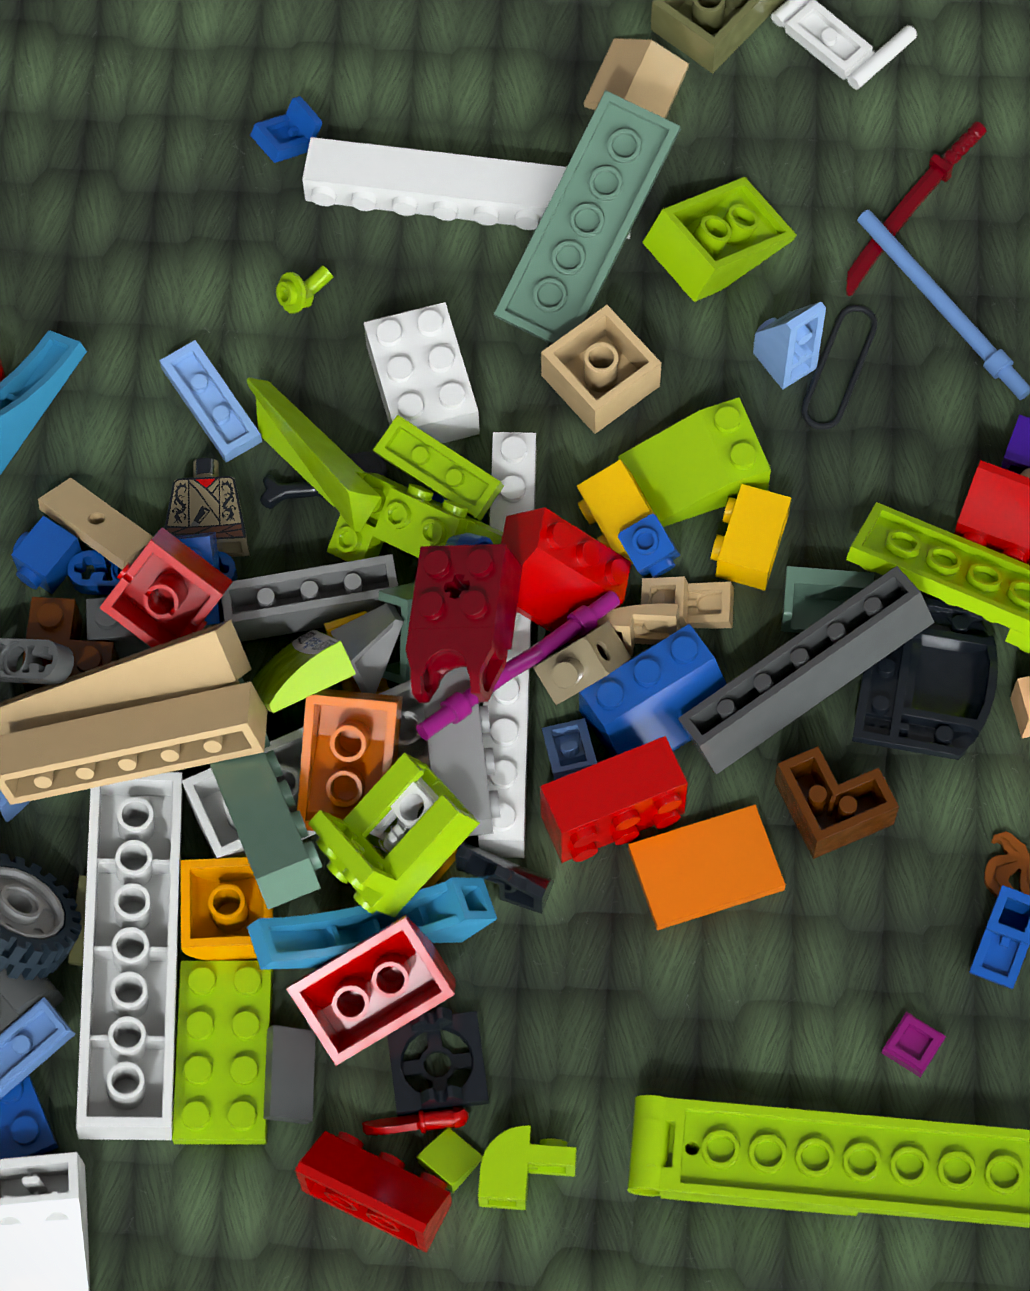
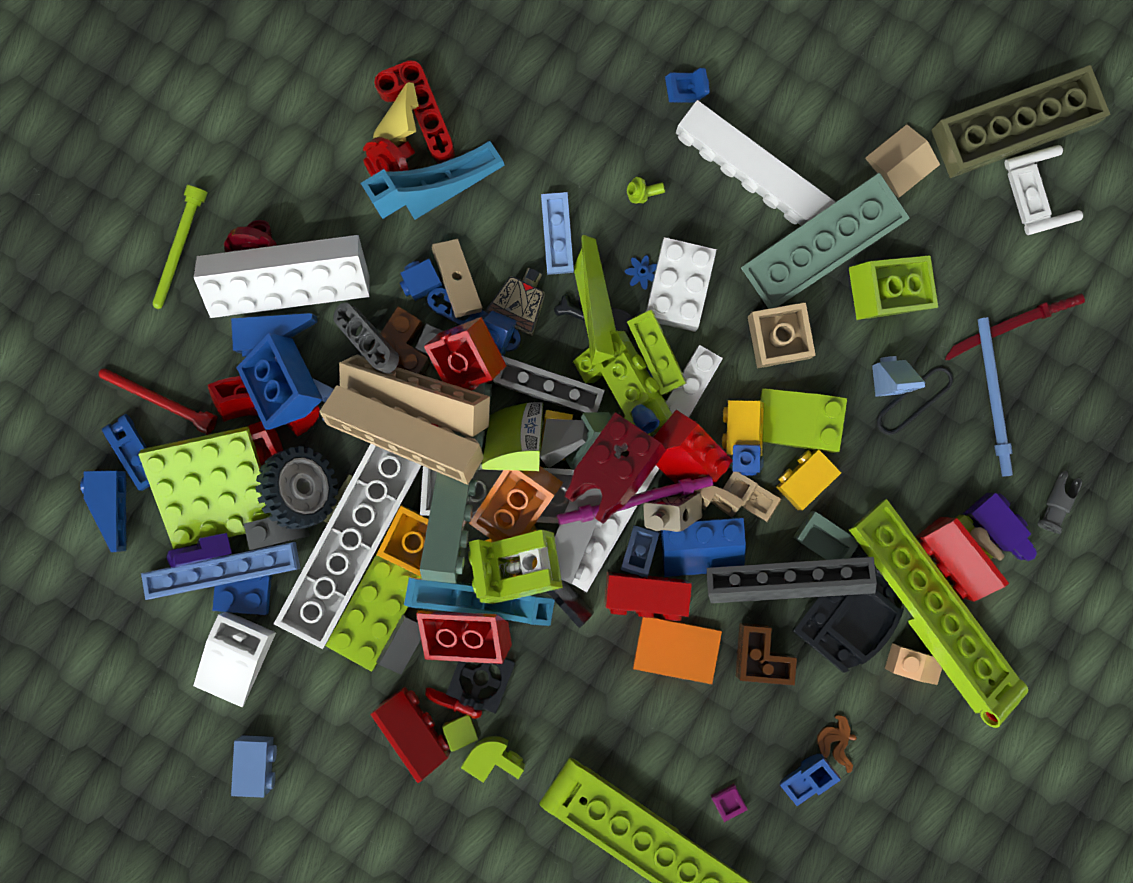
camera: 25 degrees right, 20 degrees up
none -> blue plant [625,255,657,290]

